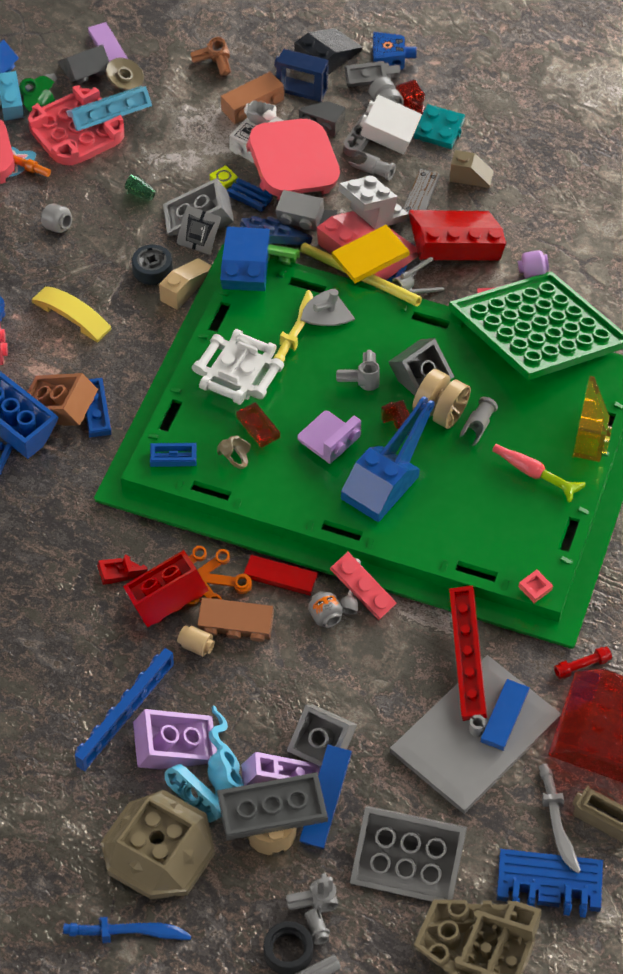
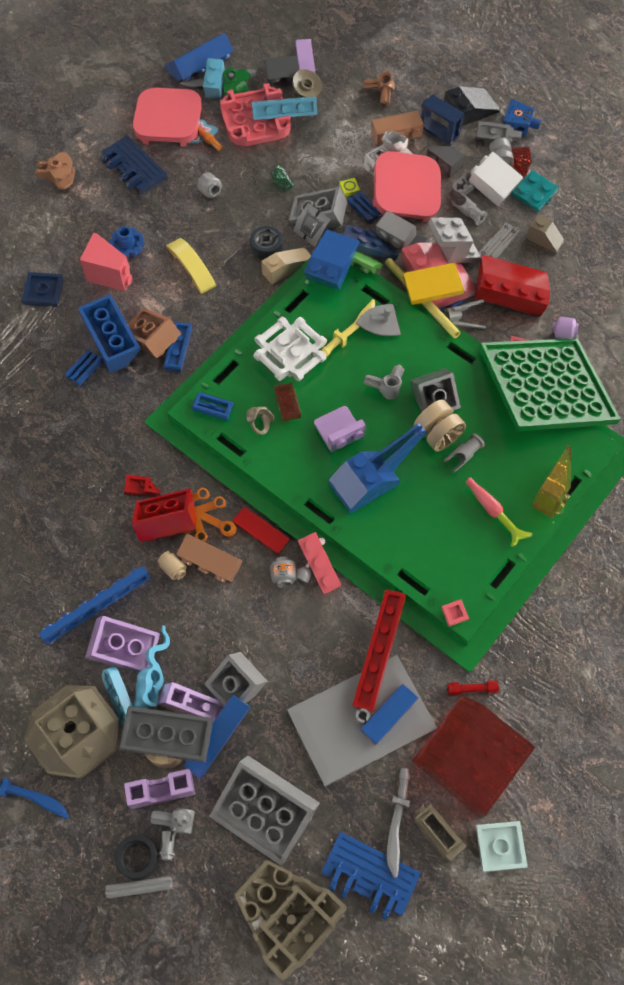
camera: 20 degrees right, 10 degrees up
clear red bracket [381,400,412,436] -> none
none -> lavender arch [124,769,196,810]

